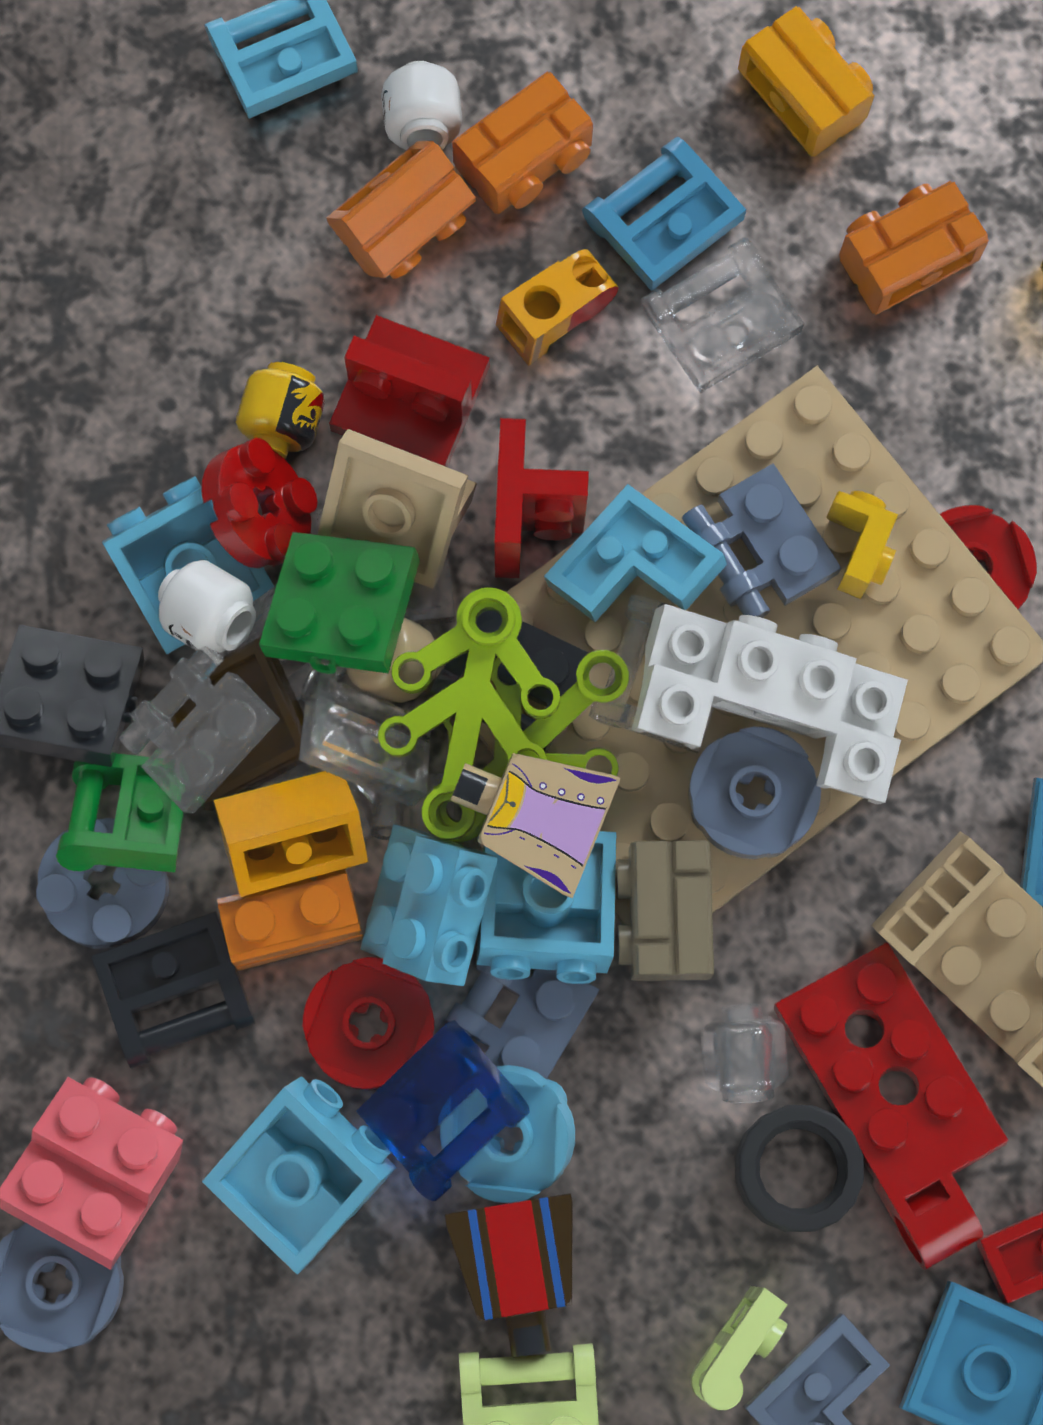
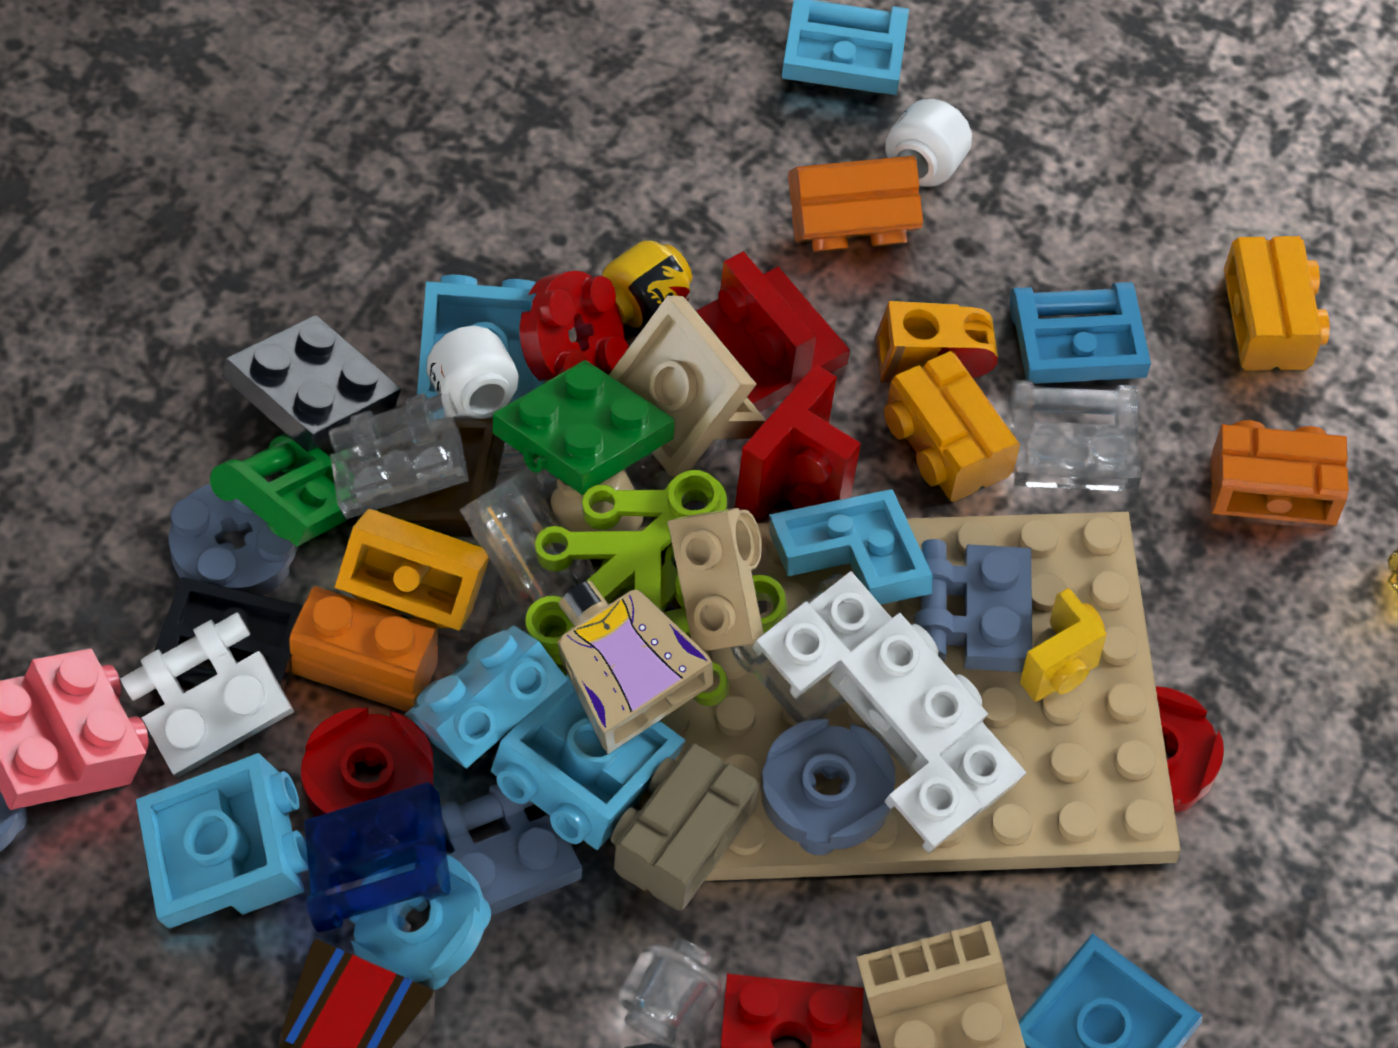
camera: 30 degrees right, 20 degrees down
orange brick [452,71,593,215] -> none
none -> white plate [120,612,294,778]
none -> tan plate [668,508,764,651]
none -> light orange brick [884,351,1020,503]

